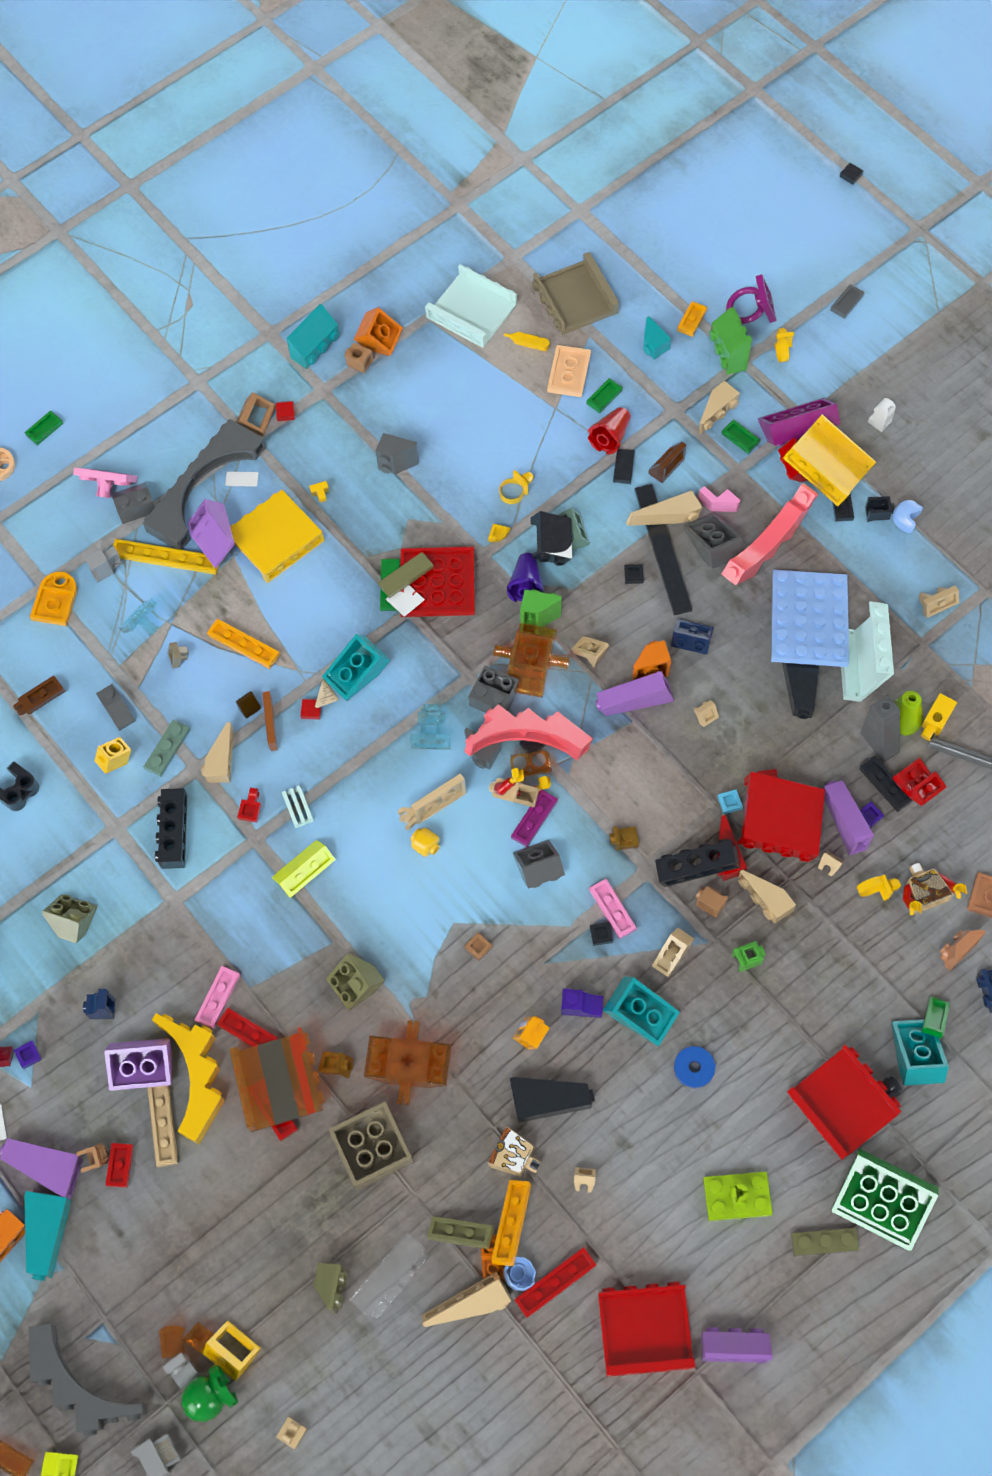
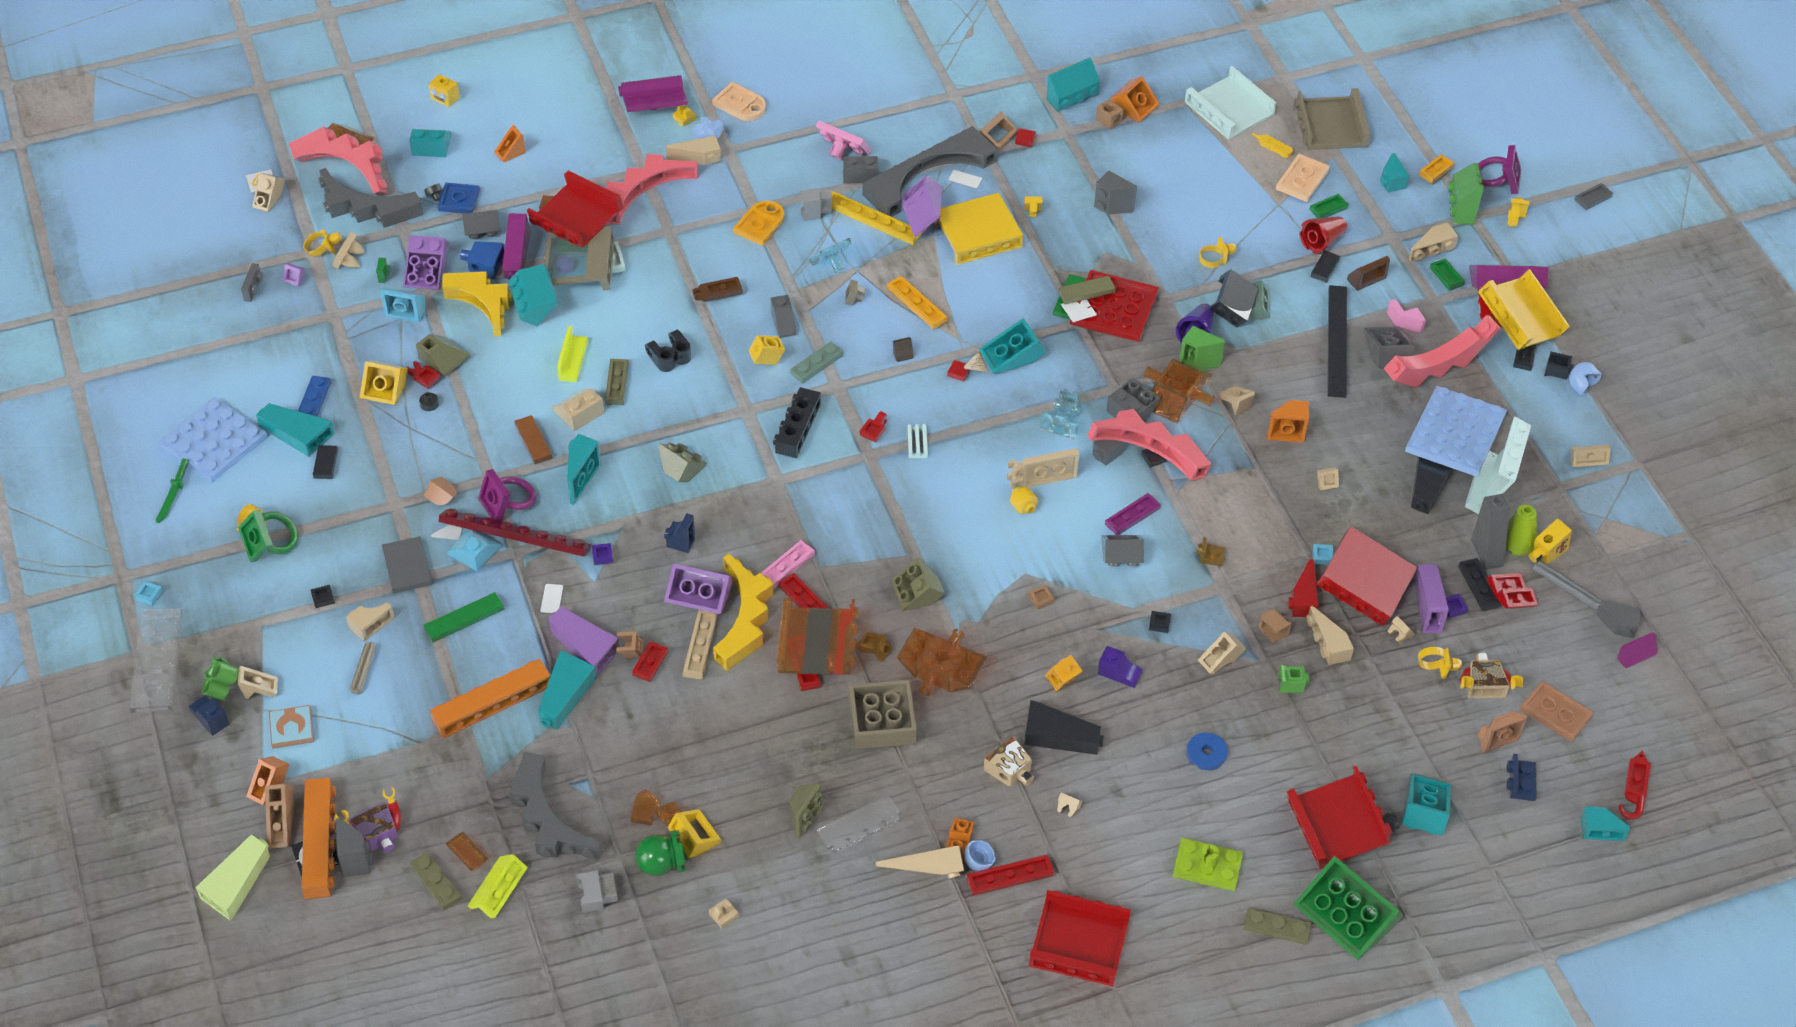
camera: 15 degrees right, 15 degrees down
green tile [24,410,64,446] -> none
light grey plate [163,1353,200,1389] -> none
tan slope [201,722,234,783] -> none
dark orange tile [262,691,278,751] -> none
neon yellow panel [272,840,335,898] -> none
olive plate [427,1216,494,1249] -> none
yellow tile [488,523,511,542] -> none
torso [489,768,551,807] -> none
light orange plate [491,1180,531,1266] -> none
clear orange piece [510,749,552,777] -> none
bright pink tile [589,879,637,939] -> none
medium lavender slope [595,671,674,716] -> none
teal slope [603,976,680,1046] -> none
black tile [624,564,644,584] -> none
tan slope [626,490,703,526] -> none
black brick [655,839,741,887] -> none
dark blue bracket [671,619,714,655] -> none
medium lavender slope [701,1328,773,1363] -> none
black tile [839,163,863,185] -> none
white leg [868,398,896,432] -> none
green tile [922,996,950,1039] -> none

